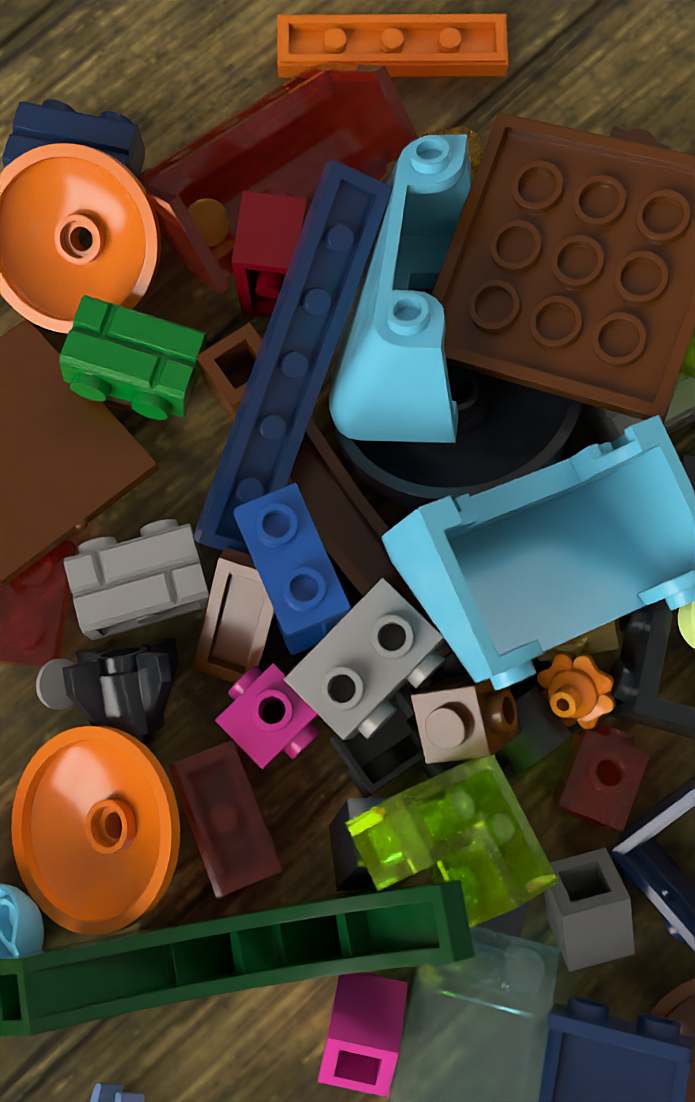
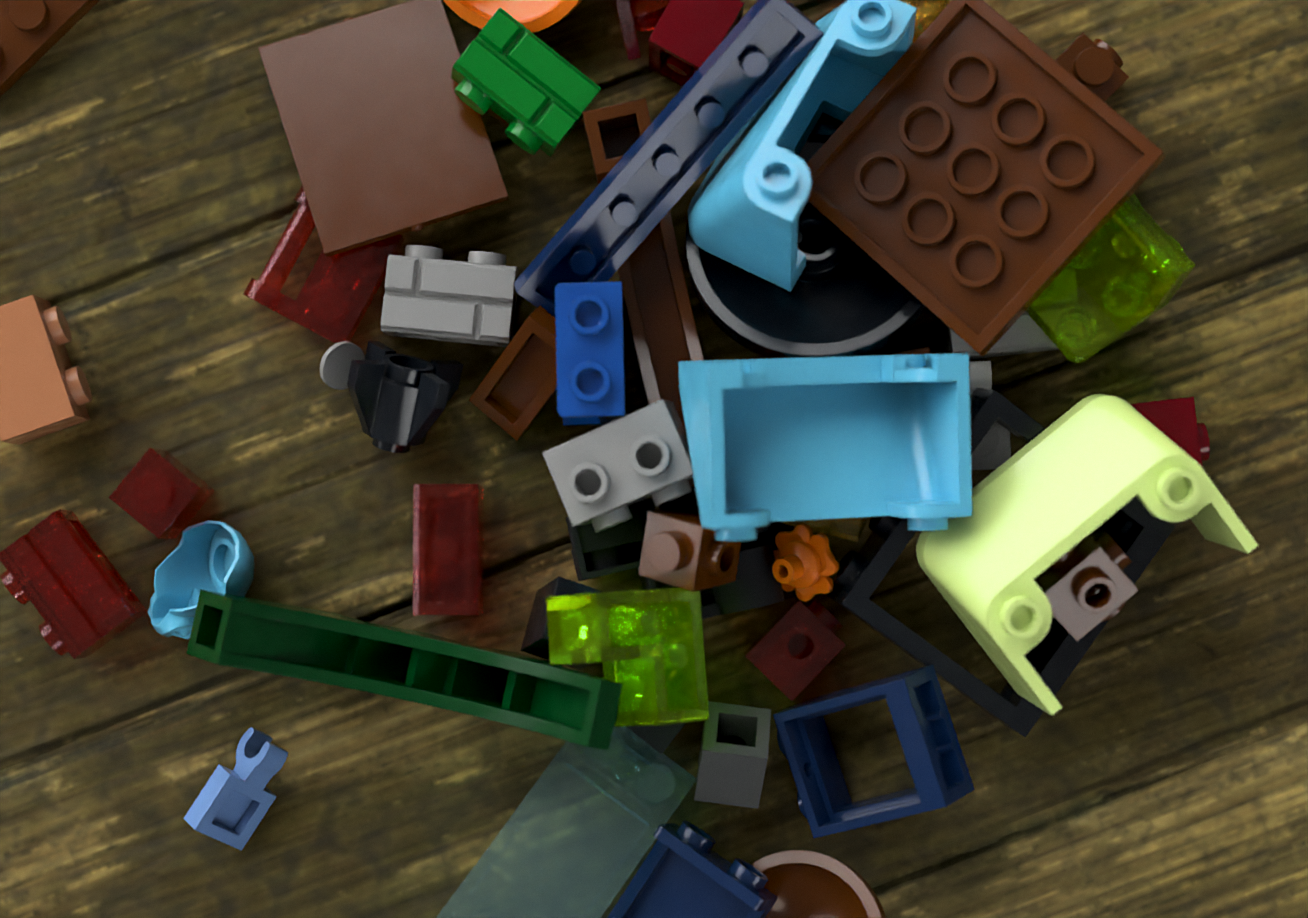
camera: 25 degrees right, 10 degrees up
orange dish [11,726,180,935] -> none
dark pink brick [215,663,321,769] -> none
dark pink brick [318,972,408,1097] -> none

